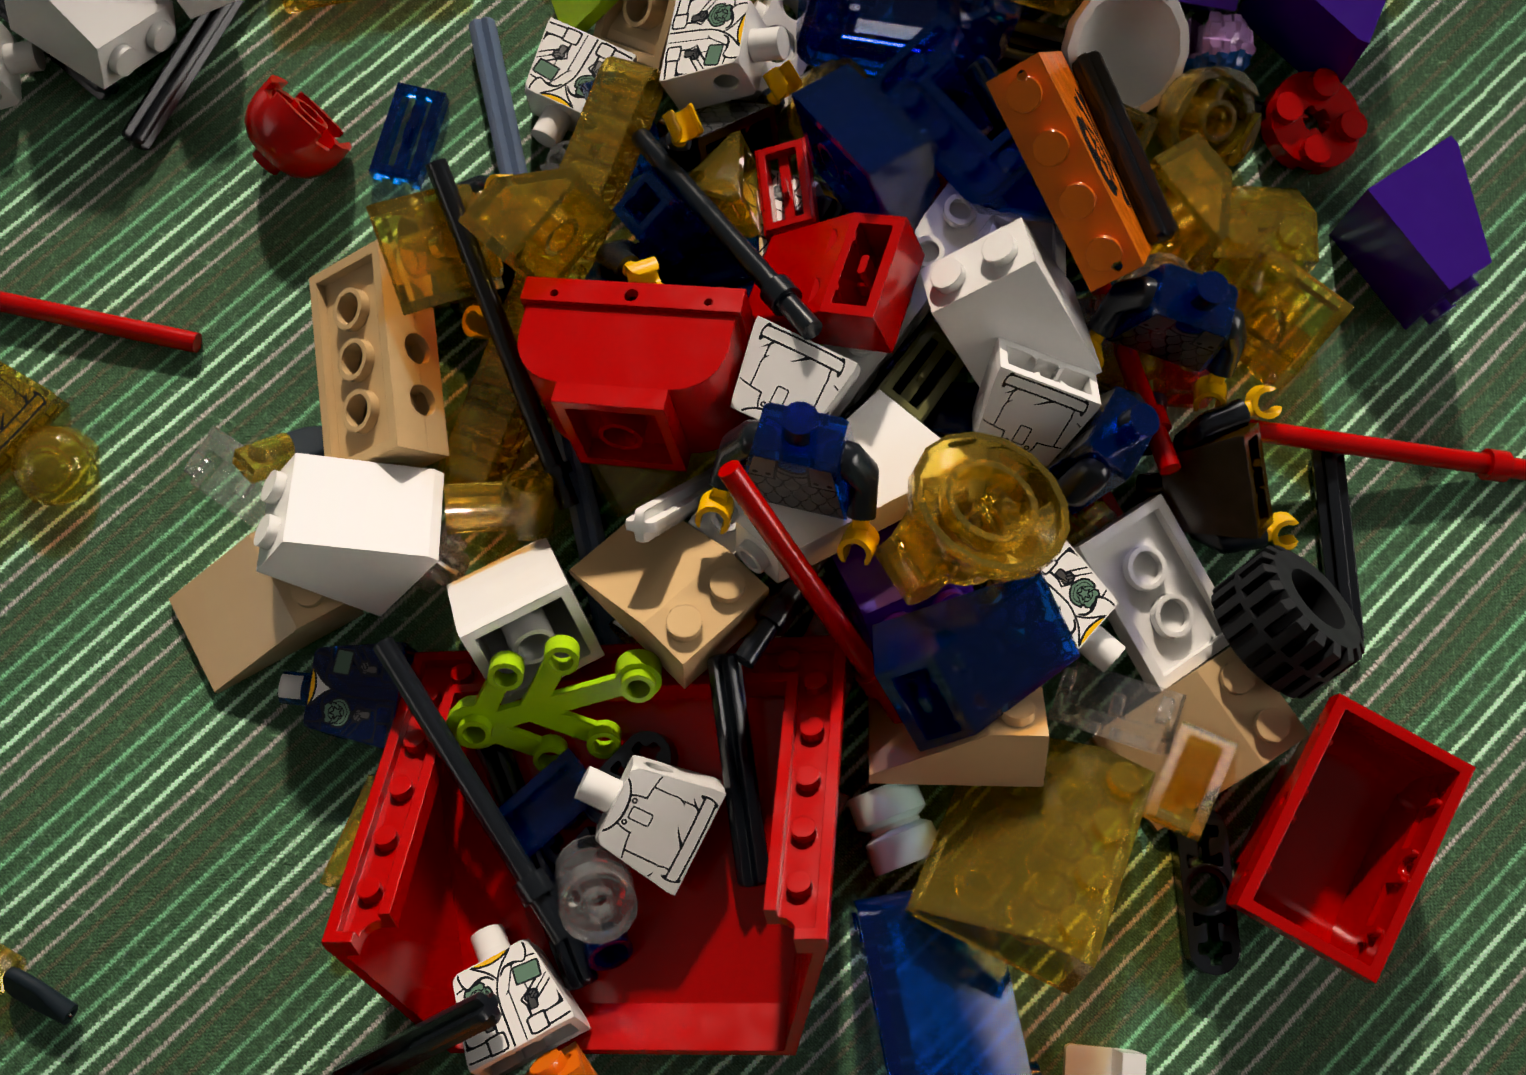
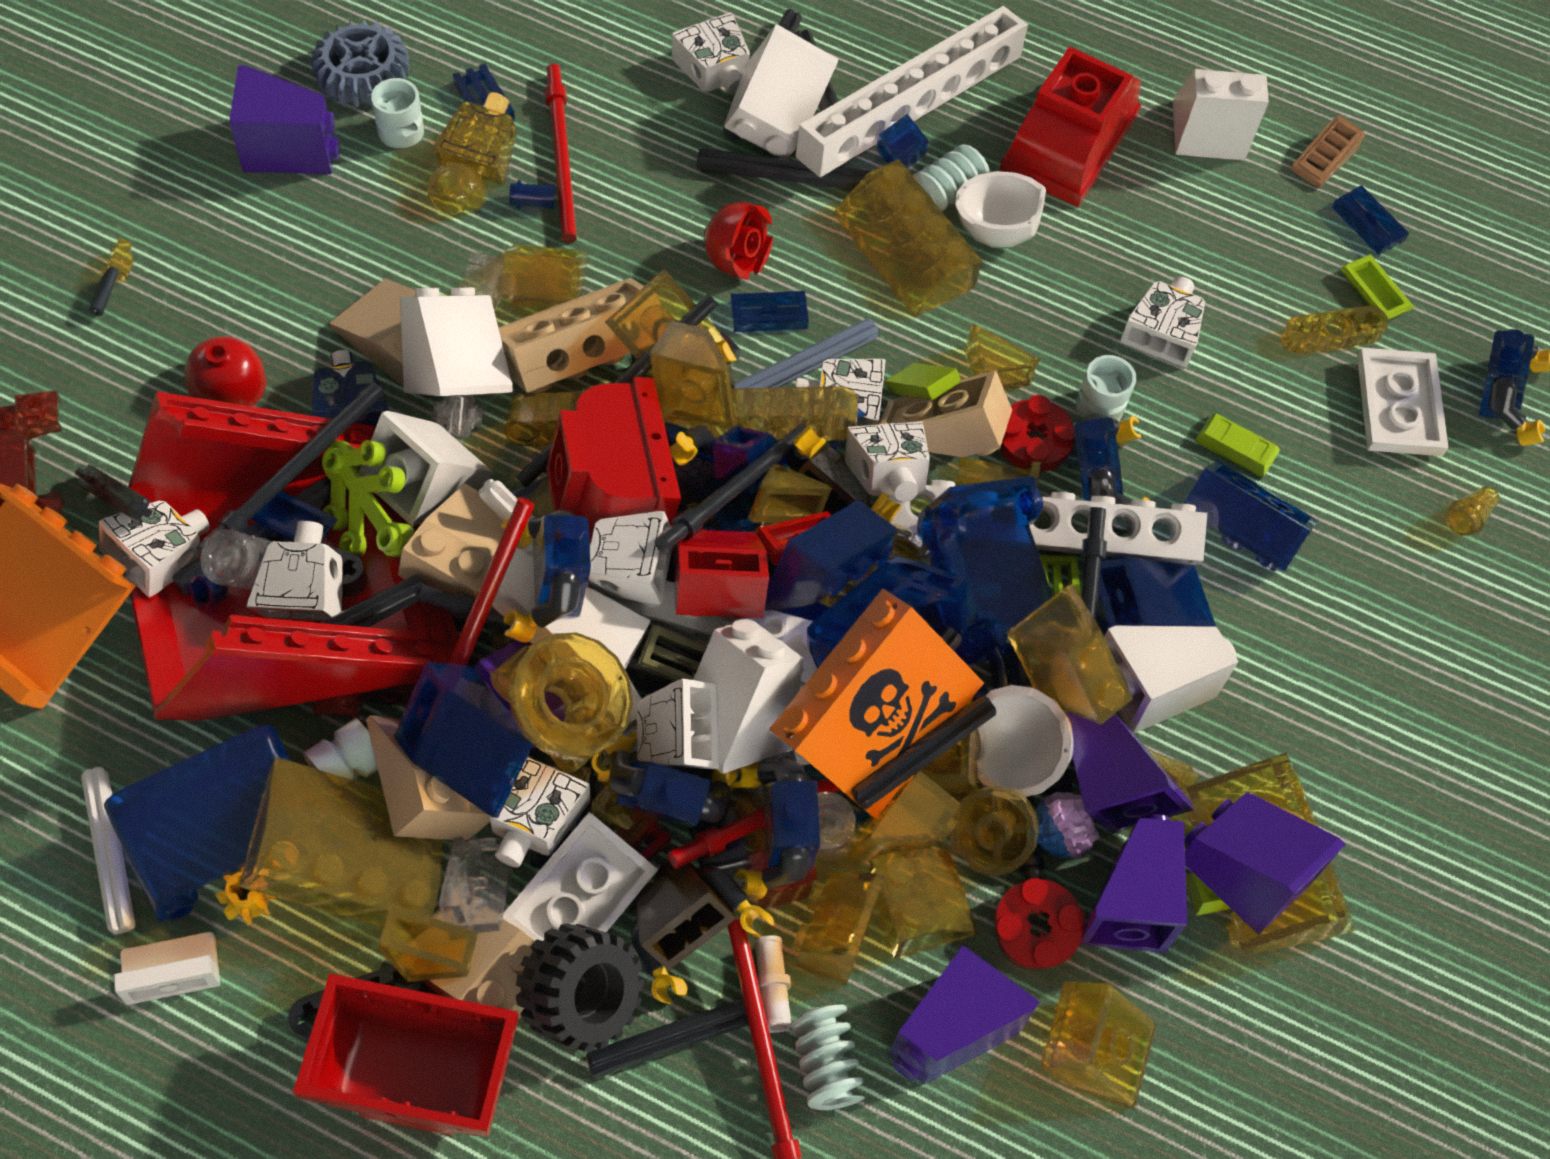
camera: 65 degrees right, 15 degrees down
clear yellow piece [232,426,324,484] -> none
clear yellow piece [444,469,555,541] -> none
none -> red cylinder [184,336,267,407]
none -> yellow gear [216,865,277,926]
none -> clear yellow slope [501,243,589,308]
none -> clear blue pin [509,179,555,209]
none -> pin [754,936,792,1033]
none -> light aqua piece [792,1004,865,1110]
none -> clear yellow slope [1040,982,1157,1109]

